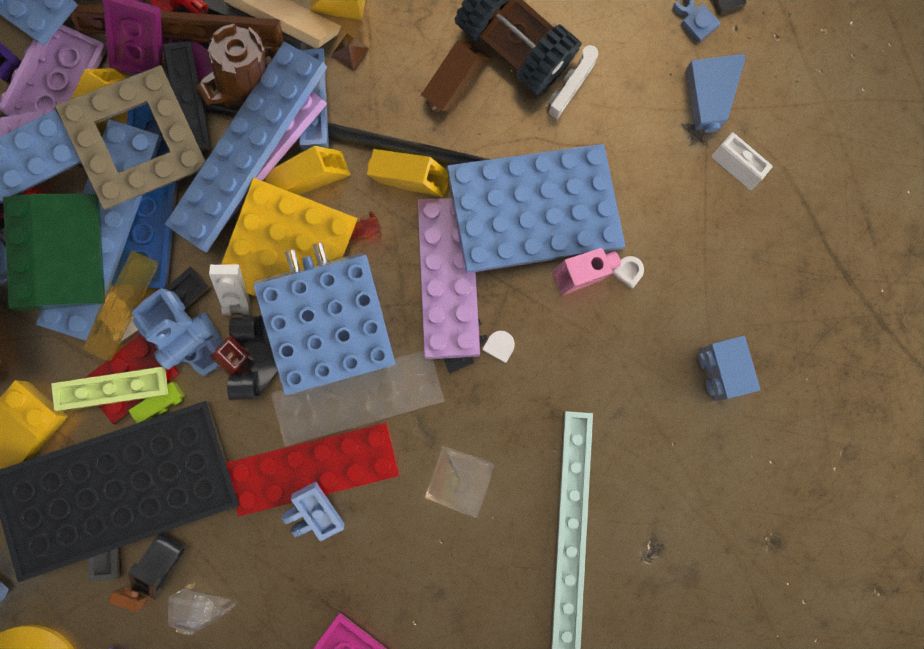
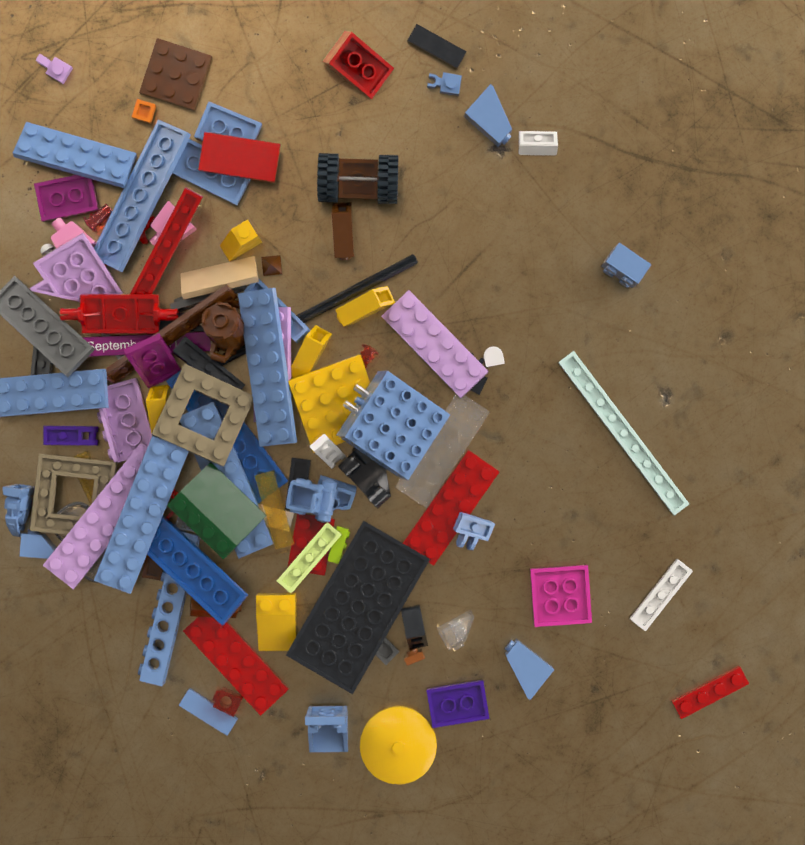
camera: 40 degrees left, 5 degrees up
clear red tile [210,335,250,375] -> none
clear slope [425,446,495,518] -> none
medium blue plate [446,144,626,273] -> none
white plate [548,45,598,119] -> none
bright pink torso [552,248,621,296] -> none
white tile [612,256,644,289] -> none

